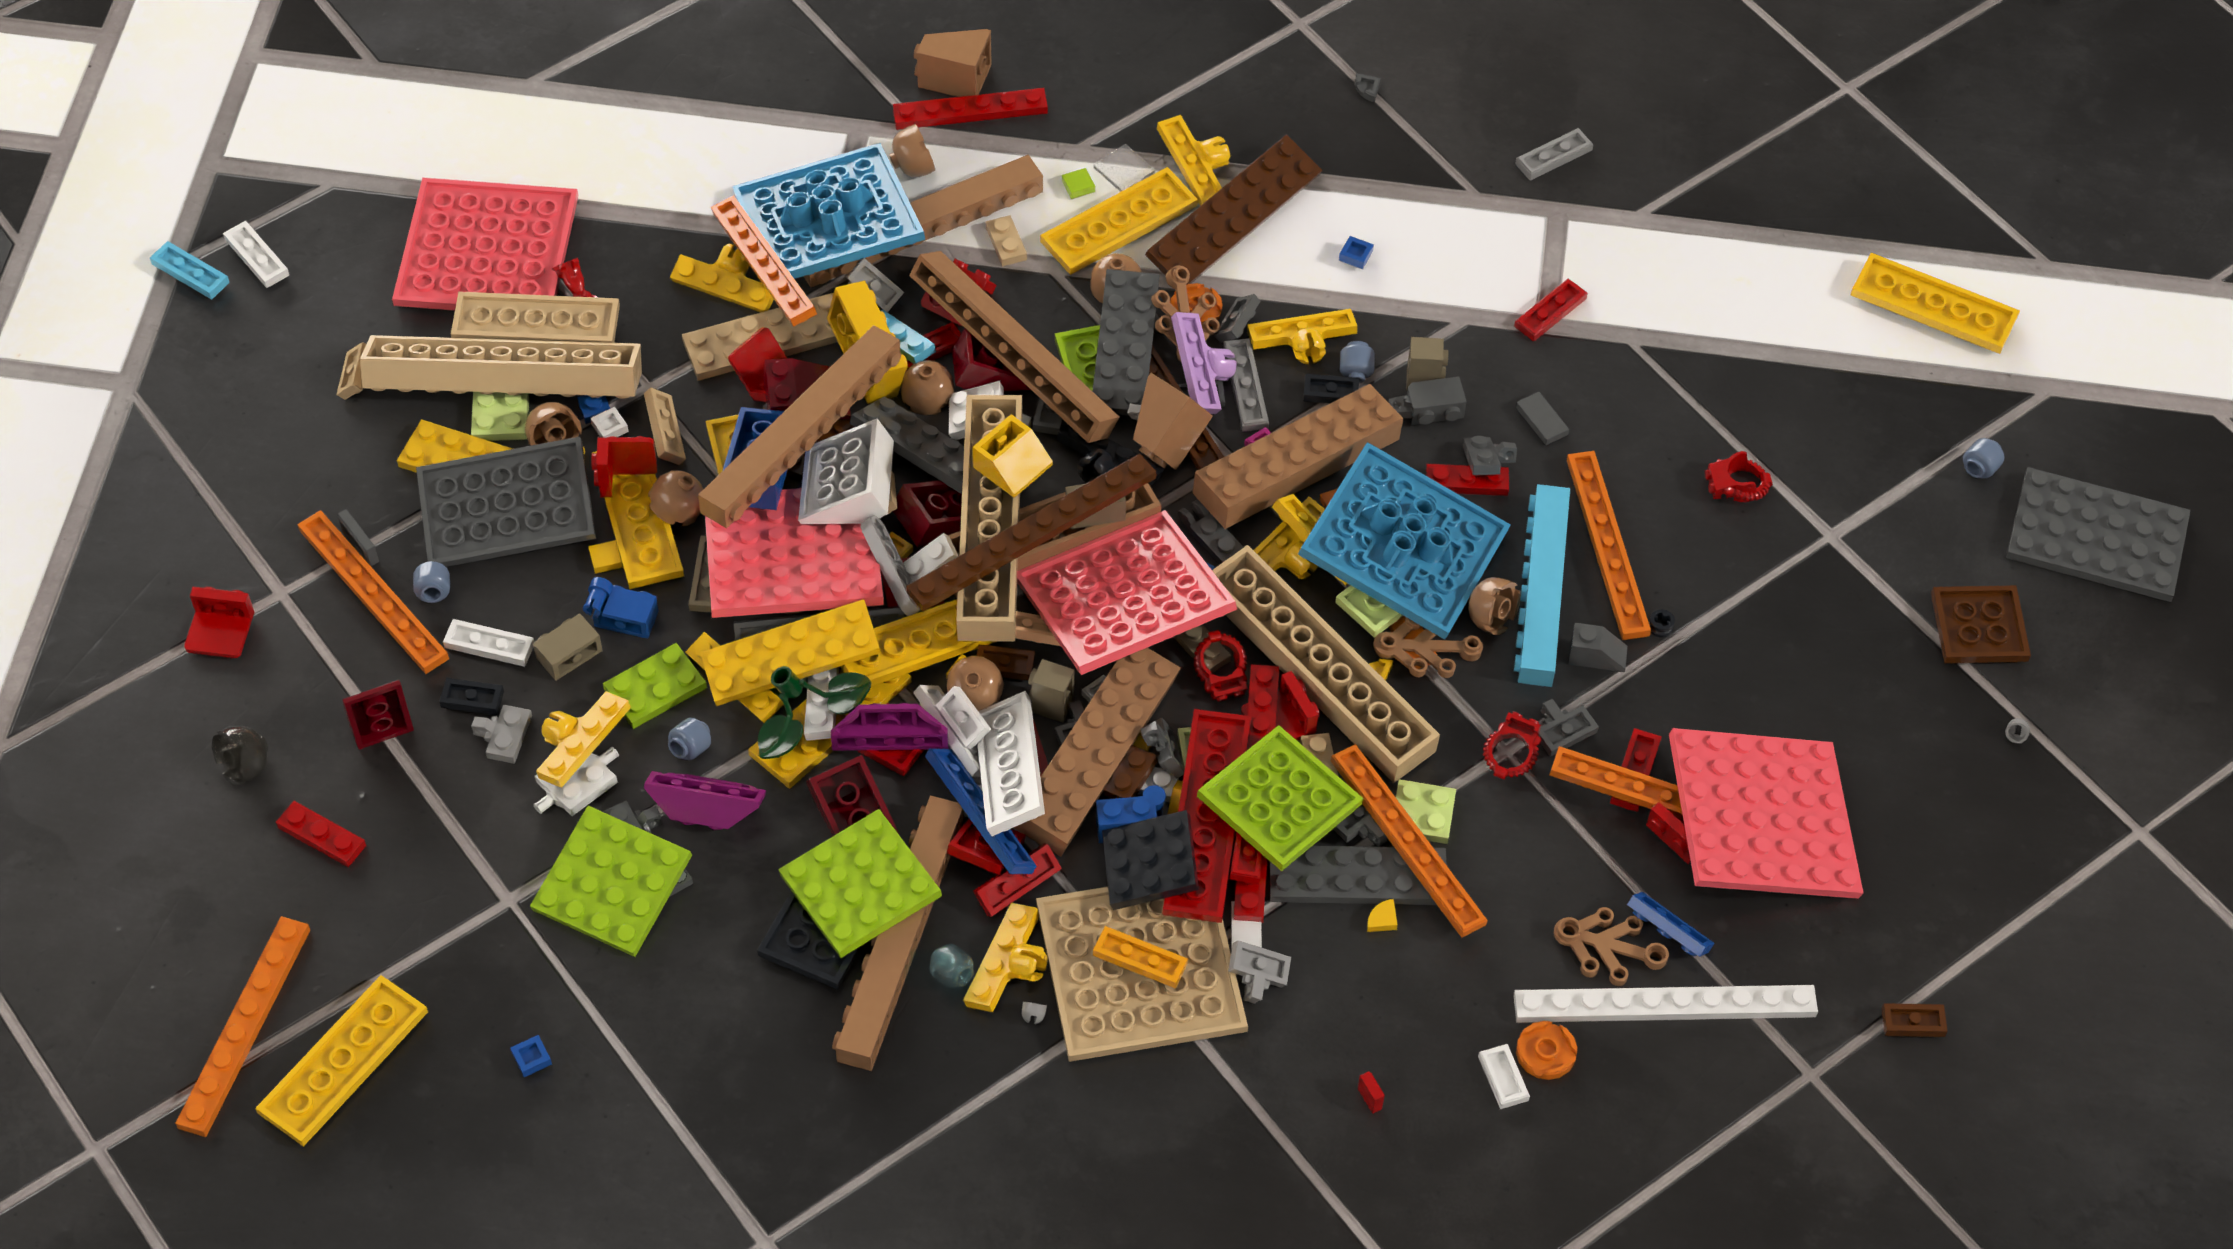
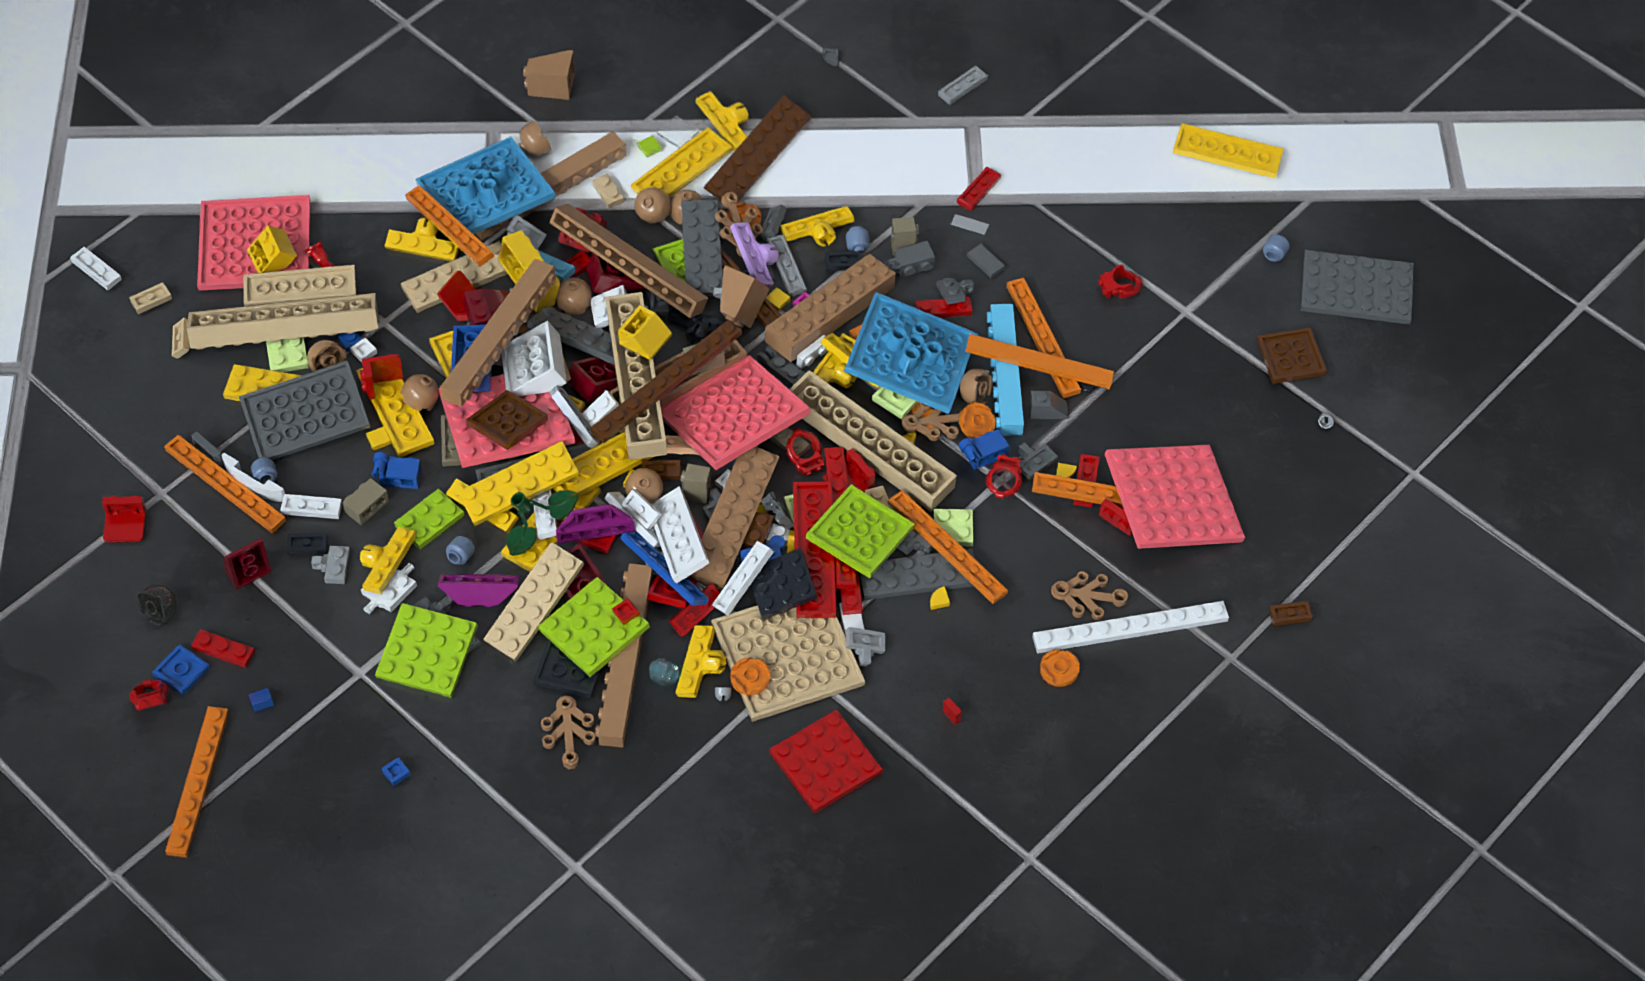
camera: 10 degrees left, 0 degrees up
medium azure plate [150,241,230,300] -> none
yellow plate [255,975,428,1147] -> none
tan plate [644,387,686,465] -> none
red plate [893,88,1048,130] -> none
light orange plate [1093,926,1188,989] -> none
blue plate [1339,236,1374,269] -> none
white tile [1478,1044,1530,1109] -> none
blue plate [1627,892,1715,957] -> none
none -> tan plate [129,282,172,314]
none -> red piece [130,679,168,711]
none -> blue tile [152,644,210,696]
none -> white slope [222,453,285,502]
none -> yellow slope [247,225,297,273]
none -> blue slope [248,688,274,712]
none -> reddish brown plate [466,390,548,450]
none -> tan plate [483,542,584,661]
none -> medium nougat plant [541,696,596,769]
none -> red tile [612,598,640,625]
none -> medium nougat cylinder [634,187,671,224]
none -> white plate [712,541,774,616]
none -> orange tile [730,658,770,696]
none -> yellow tile [766,288,791,312]
none -> red plate [769,710,883,813]
none -> white plate [796,335,827,369]
none -> light grey sticker [951,214,989,235]
none -> blue hinge [958,429,1009,470]
none -> orange tile [959,402,996,439]
none -> orange tile [965,334,1114,389]
none -> yellow tile [1056,463,1077,478]

